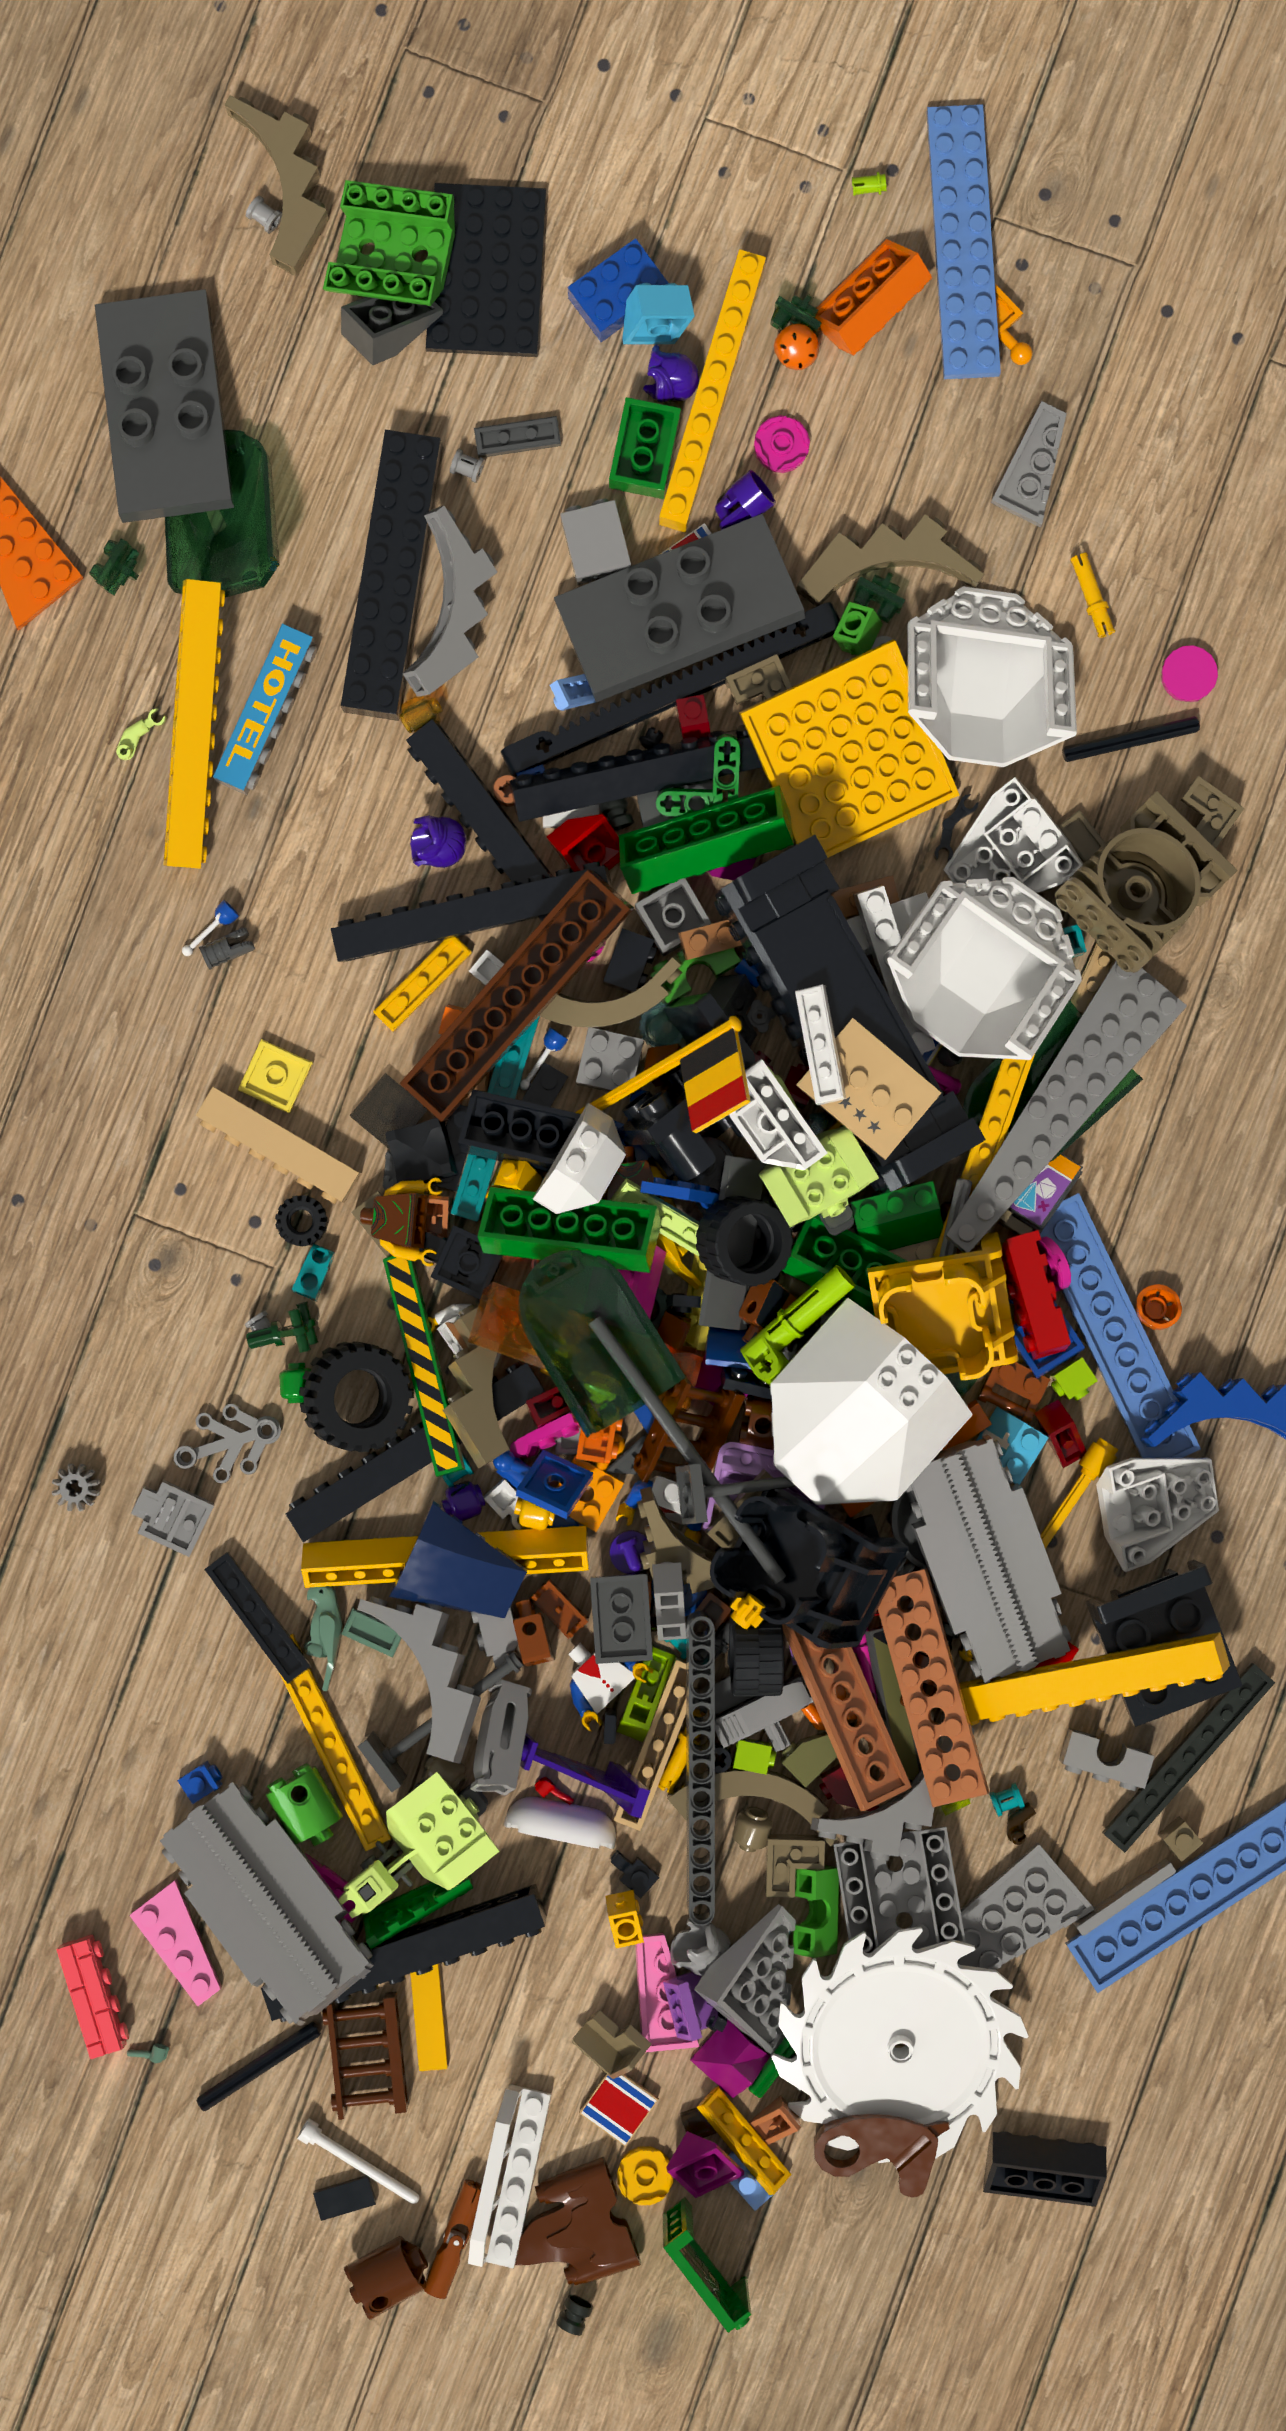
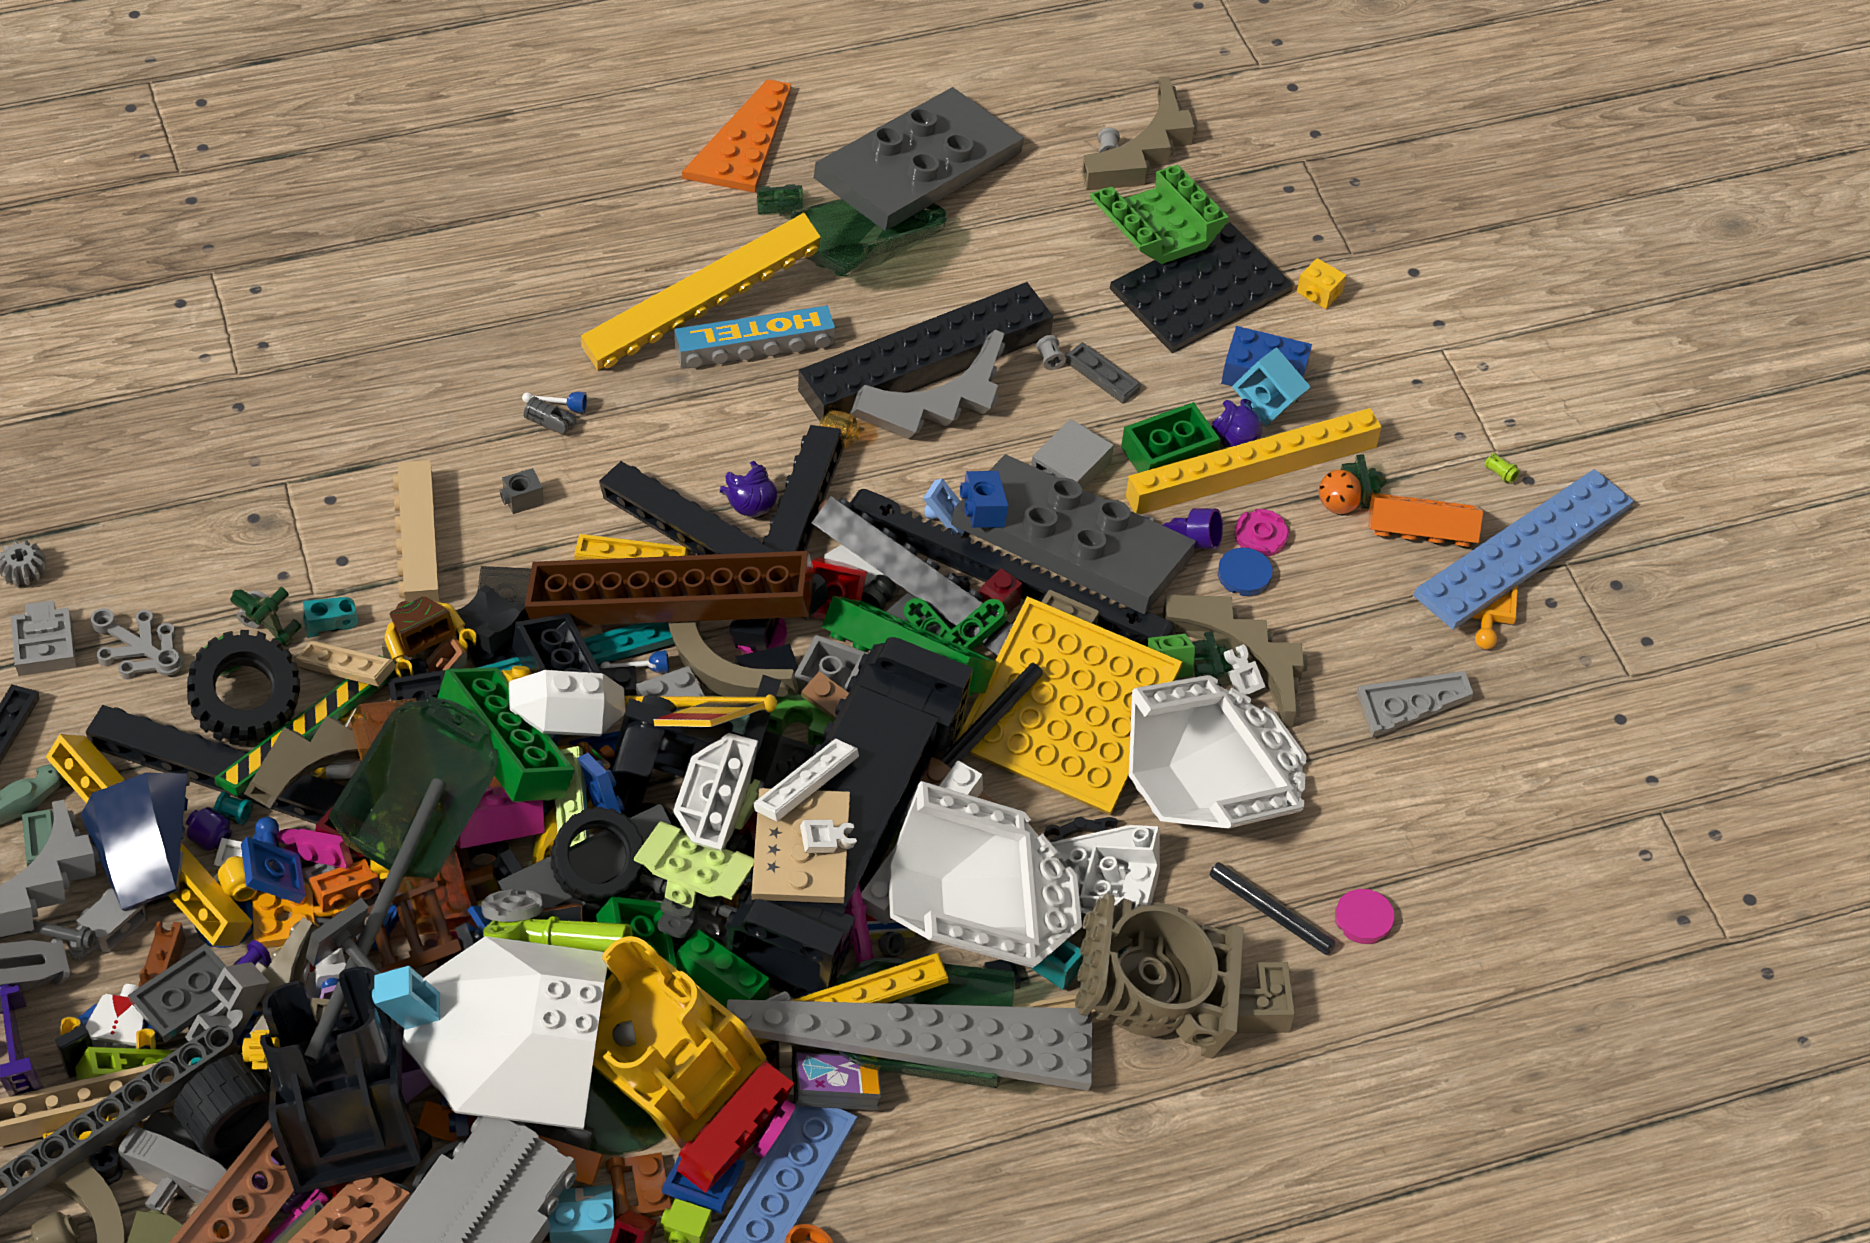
camera: 50 degrees right, 35 degrees down
yellowish green arm [116,709,167,760] -> none
light yellow tile [238,1039,313,1114] -> none
black tyre [275,1195,328,1246] -> none
dark grey slope [341,297,443,366] -> none
dark orange torso [513,1599,555,1667] -> none
lime brick [732,1738,776,1775] -> none
yellow pin [1070,553,1115,638] -> none
none -> tan tile [294,641,396,687]
none -> medium azure piece [372,966,440,1029]
none -> light grey tile [481,889,543,922]
none -> dark grey brick [499,468,544,514]
none -> dark grey hinge [612,1020,636,1047]
none -> white plate [800,820,857,853]
none -> black axle [940,662,1043,769]
none -> blue brick [960,471,1008,528]
none -> blue tile [1217,547,1273,596]
none -> white plate [1224,644,1265,695]
none -> yellow head [1297,258,1347,309]

